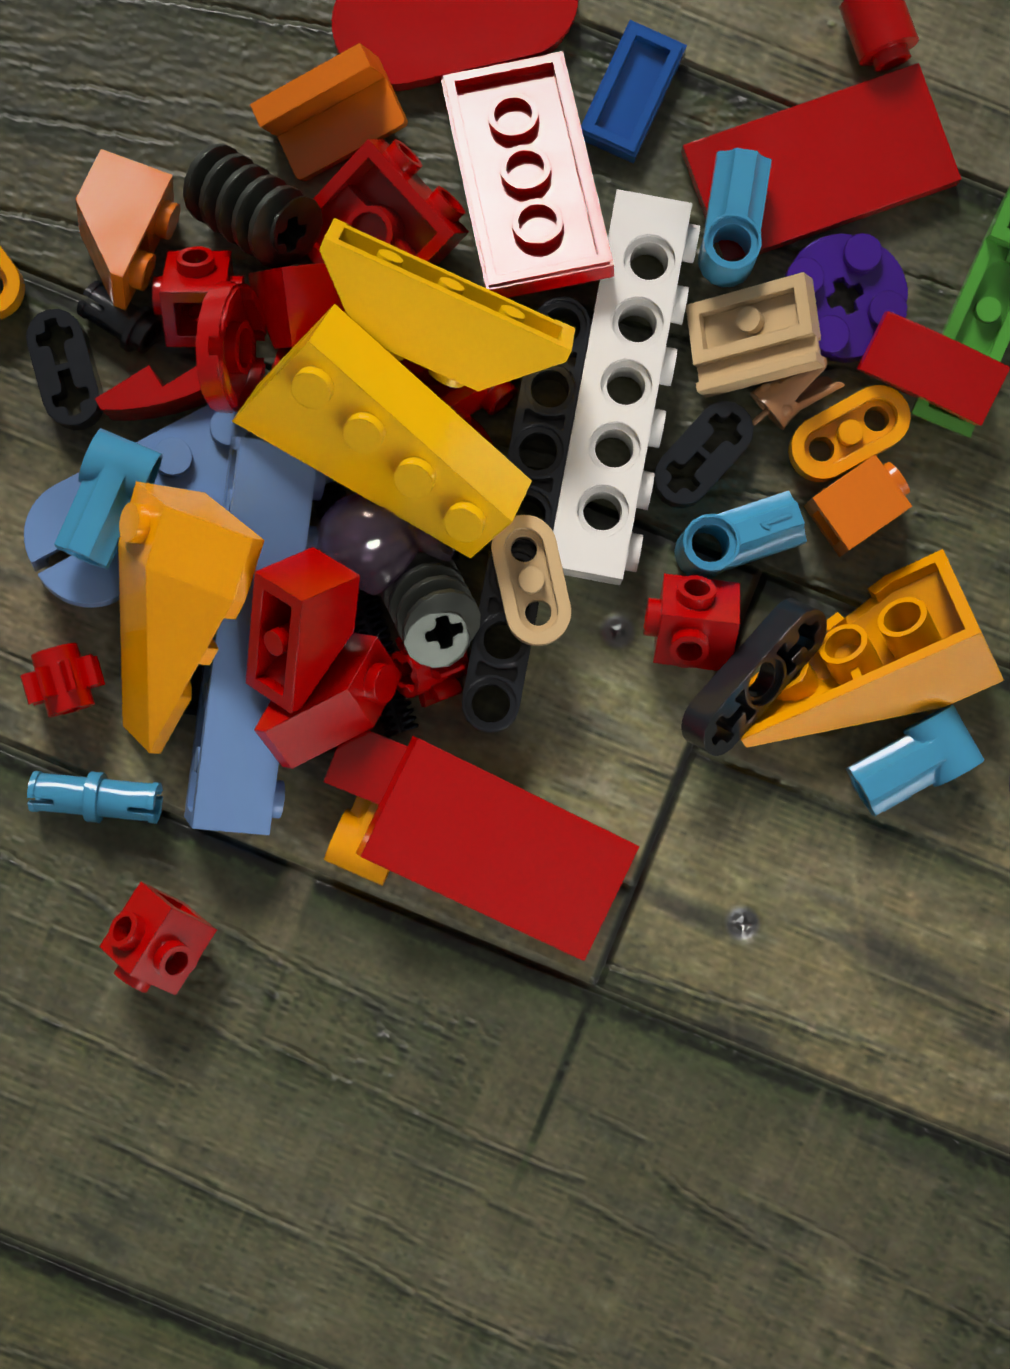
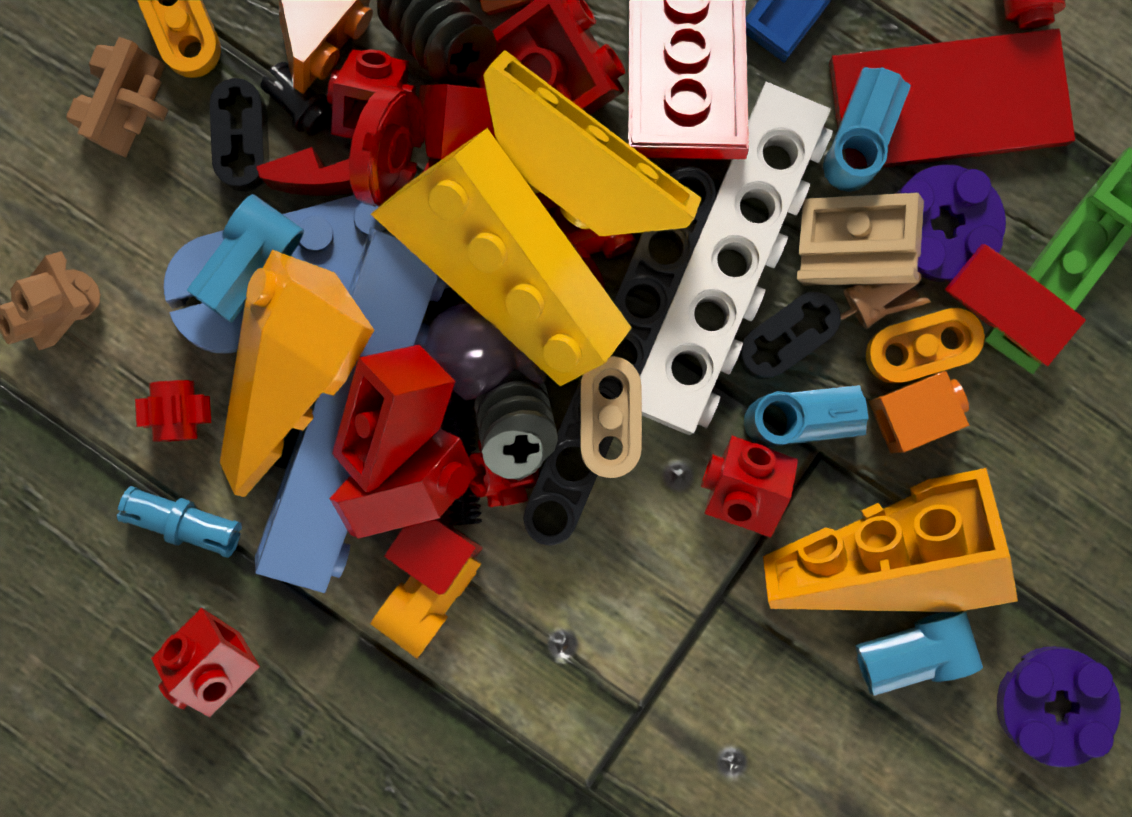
camera: 15 degrees right, 0 degrees up
red tile [356,736,640,961] -> none
black beam [681,598,827,756] -> none

